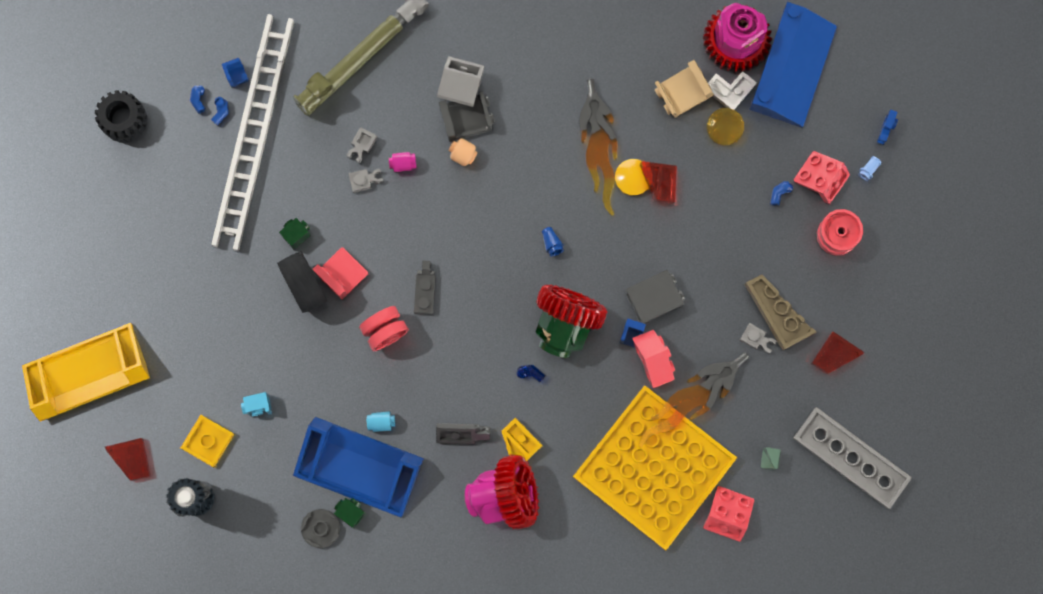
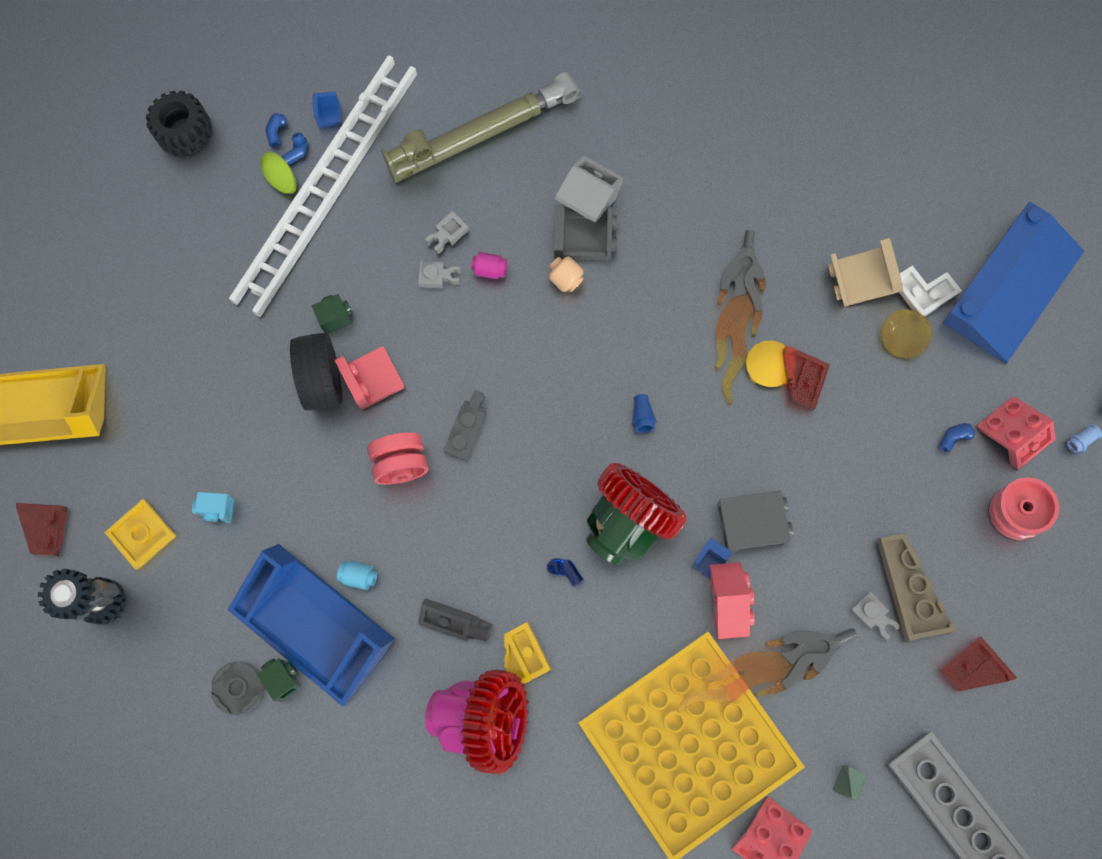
camera: 25 degrees right, 5 degrees down
dark pink piece [703,3,772,73] -> none
none -> lime arm [260,152,297,194]

